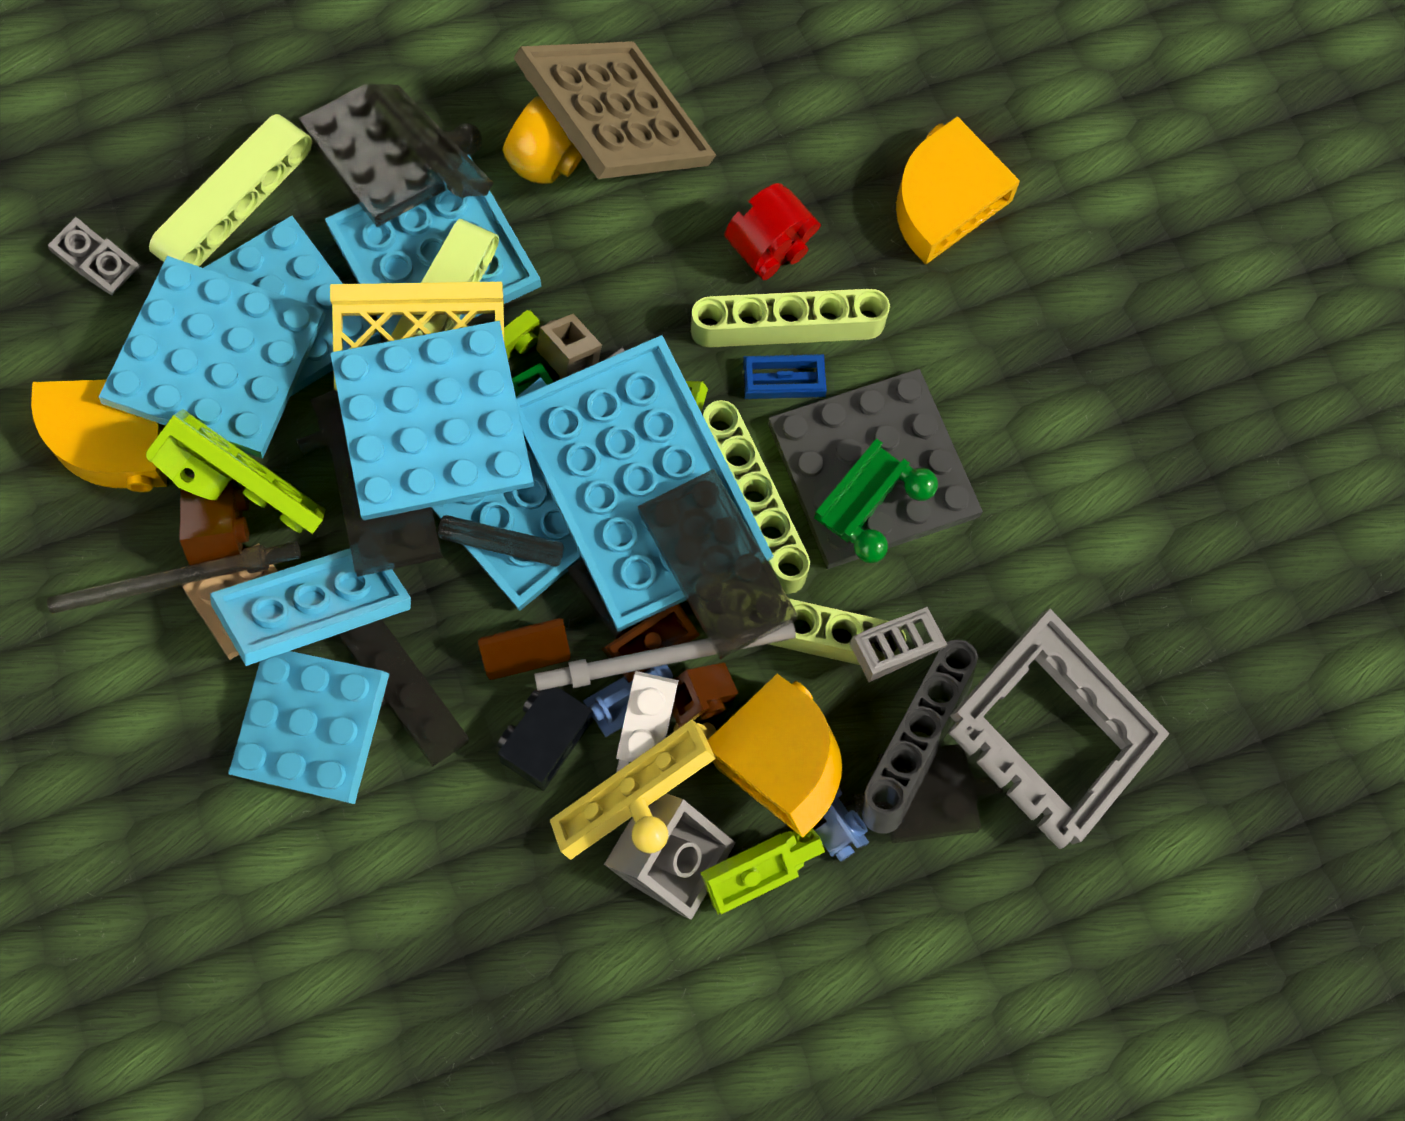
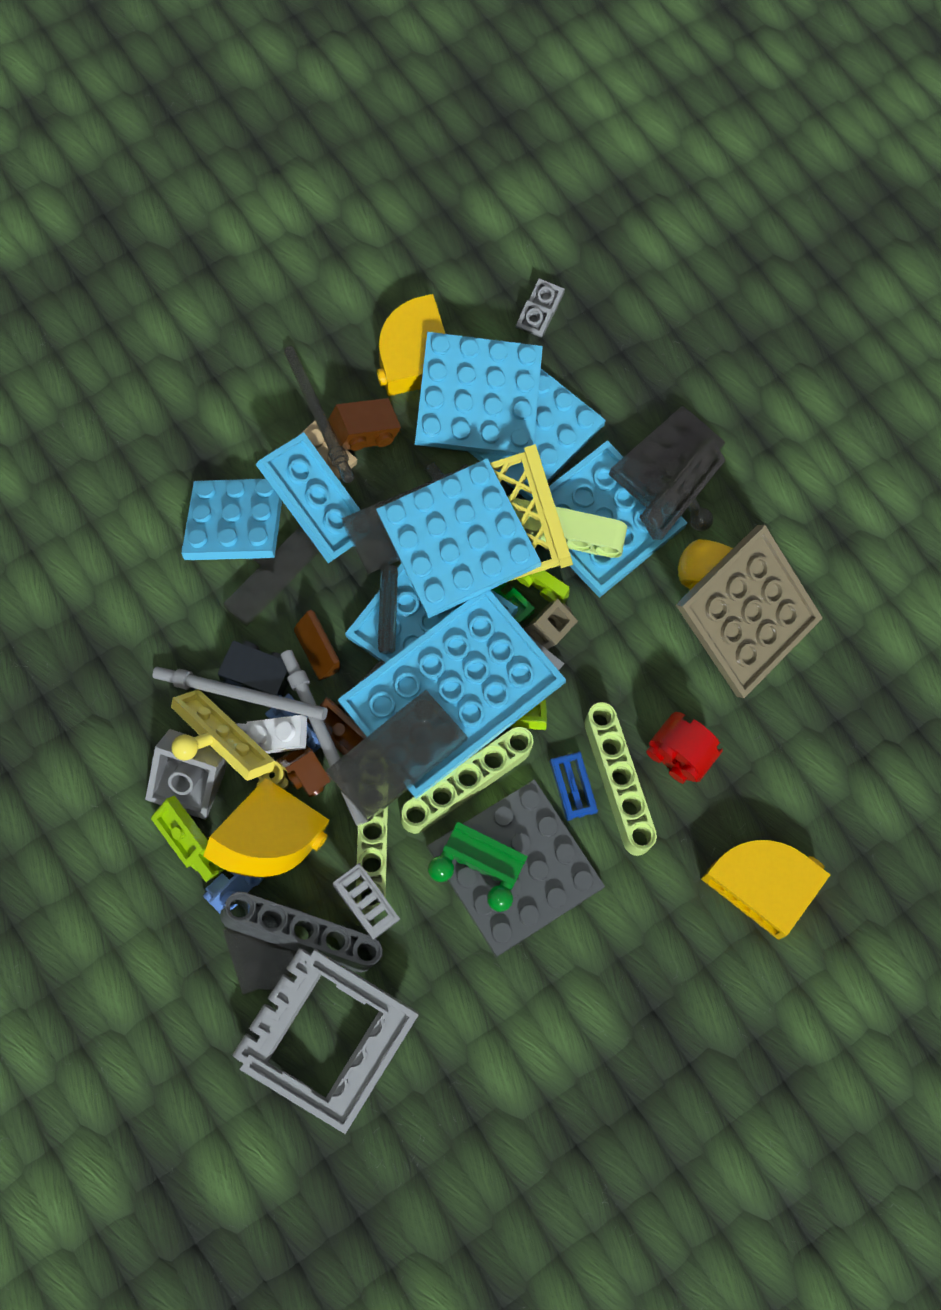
camera: 75 degrees right, 0 degrees up
lime plate [146,409,326,534] -> none
yellowish green beam [149,114,312,266] -> none
none -> light grey bar [153,666,328,720]

